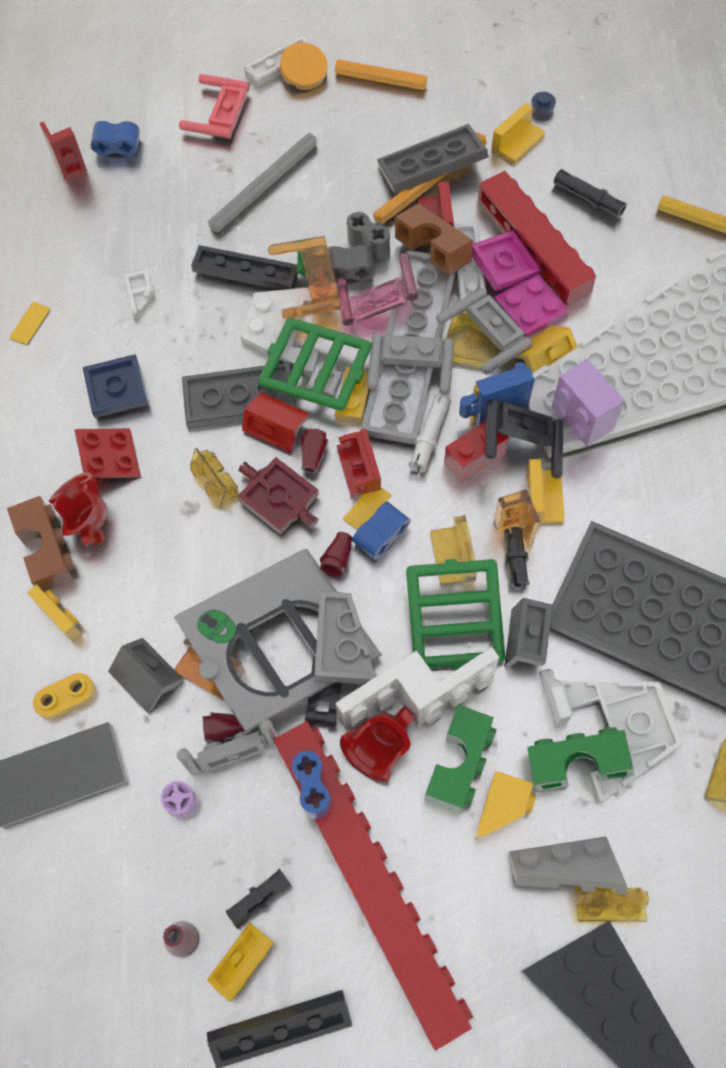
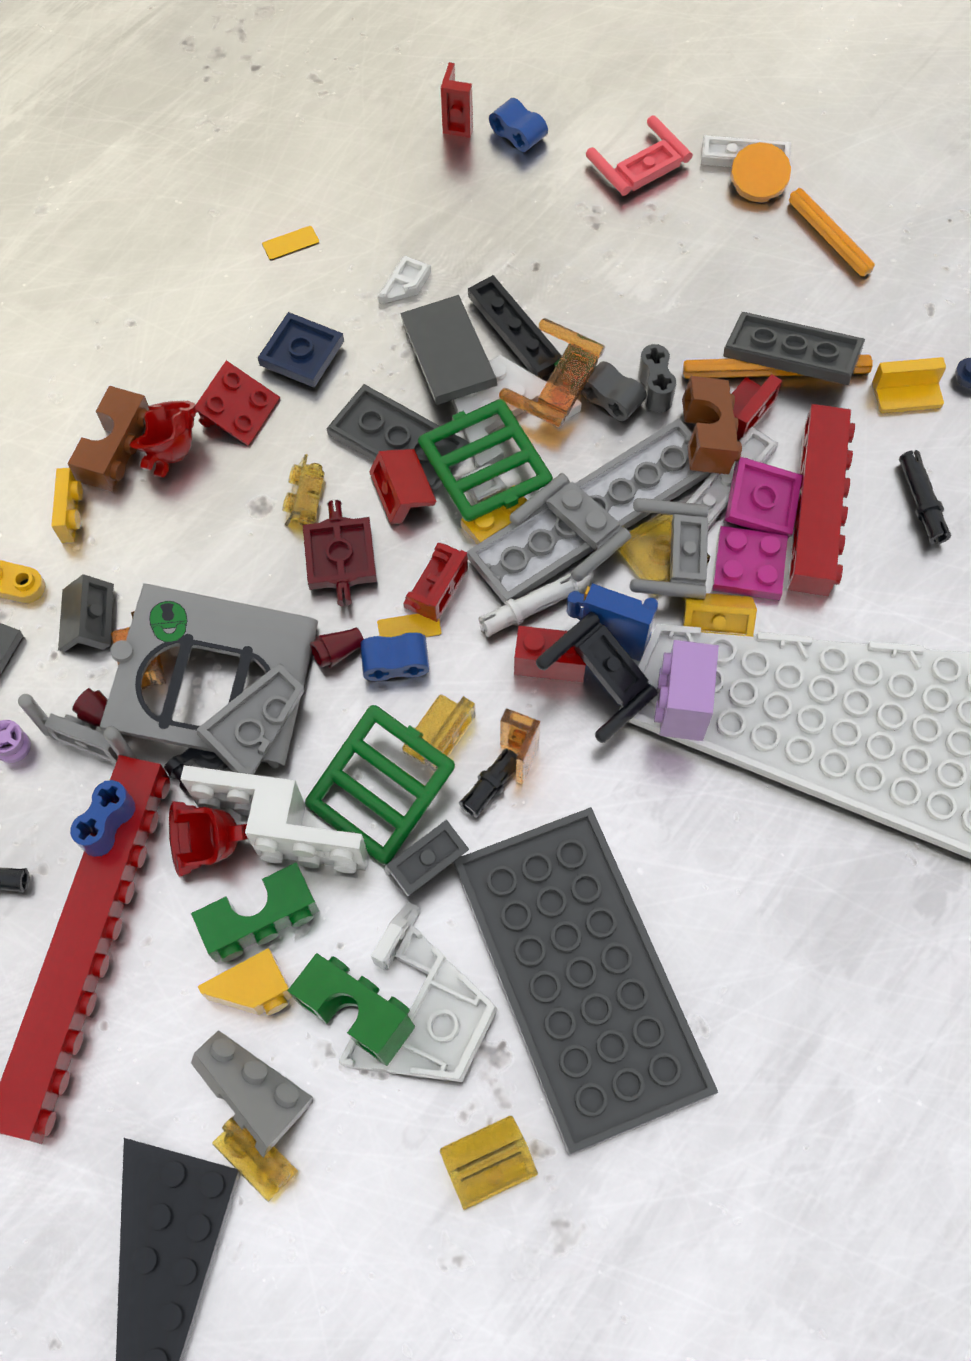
camera: 40 degrees right, 0 degrees up
light grey axle [208,133,317,233] -> none
dark red cone [301,429,329,473] -> none
clear pink plate [336,253,418,326] -> none
yellow panel [526,459,565,524] -> none
none -> dark grey tile [400,295,498,405]

